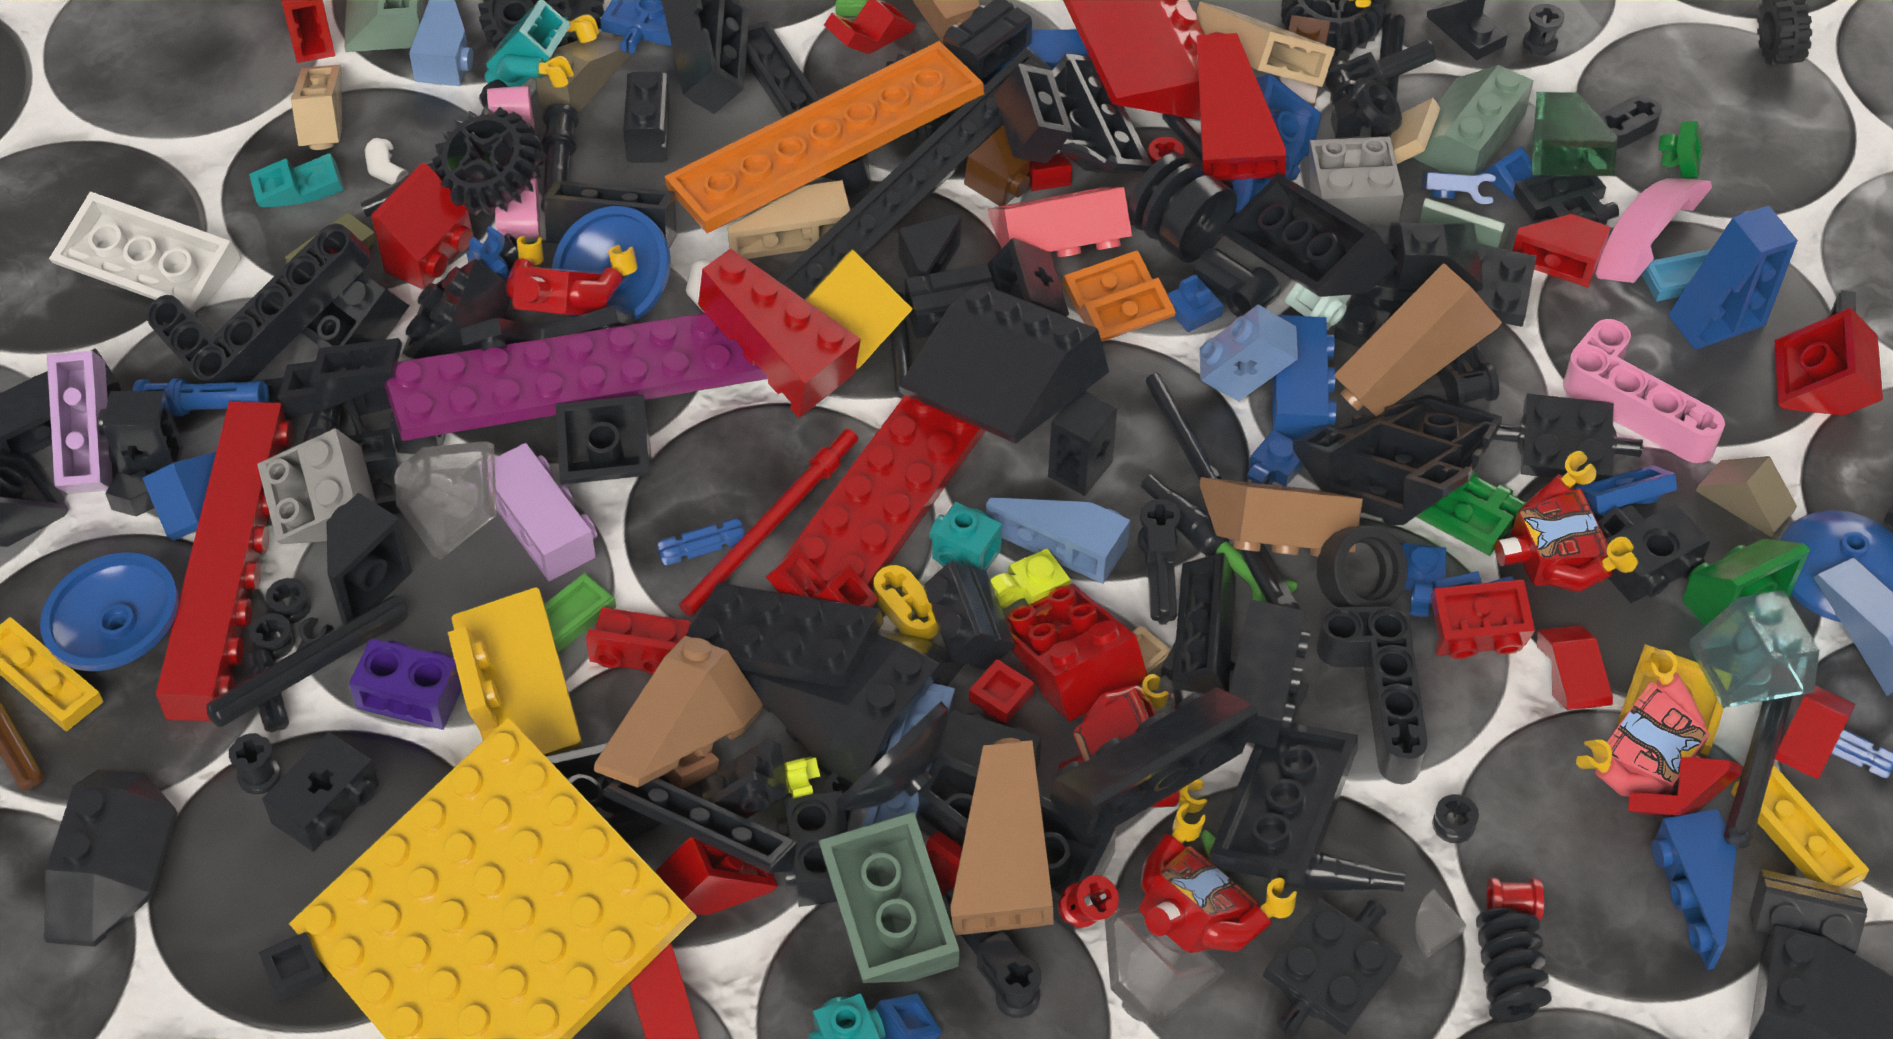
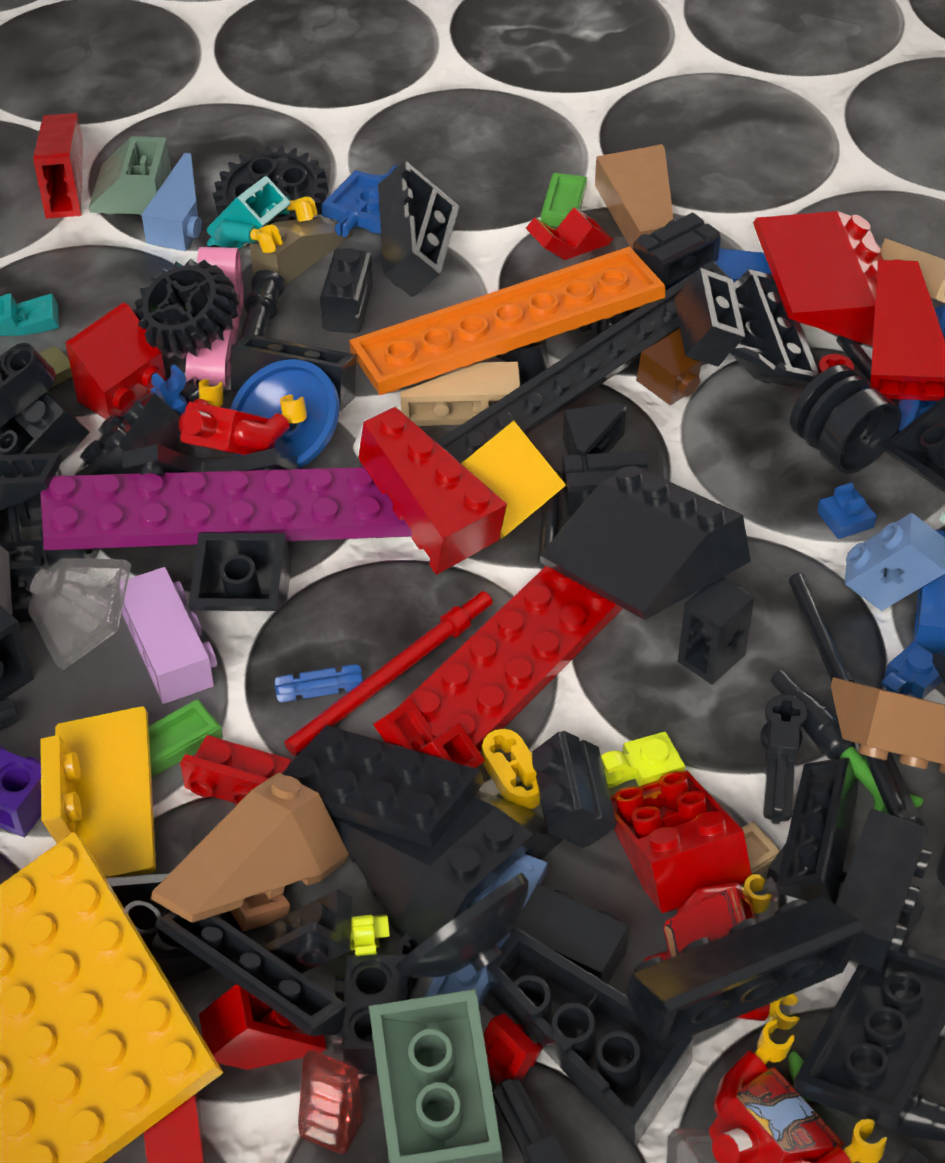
camera: 10 degrees right, 5 degrees down
tan slope [291,64,342,150] -> none
white arm [364,138,408,185] -> none
black tile [746,21,820,118] -> none
teal brick [929,501,1002,571] -> none
medium nougat slope [951,738,1054,935] -> none
red tile [969,659,1035,724] -> none
medium blue slope [986,498,1131,584] -> none
black brick [987,238,1069,317] -> none
coral slope [988,187,1132,257] -> none
red slope [1028,153,1072,192] -> none
red bush [1058,875,1119,928] -> none
orange slope [1061,250,1176,342] -> none
black piece [1193,247,1281,318] -> none
none -> clear red slope [298,1050,363,1154]

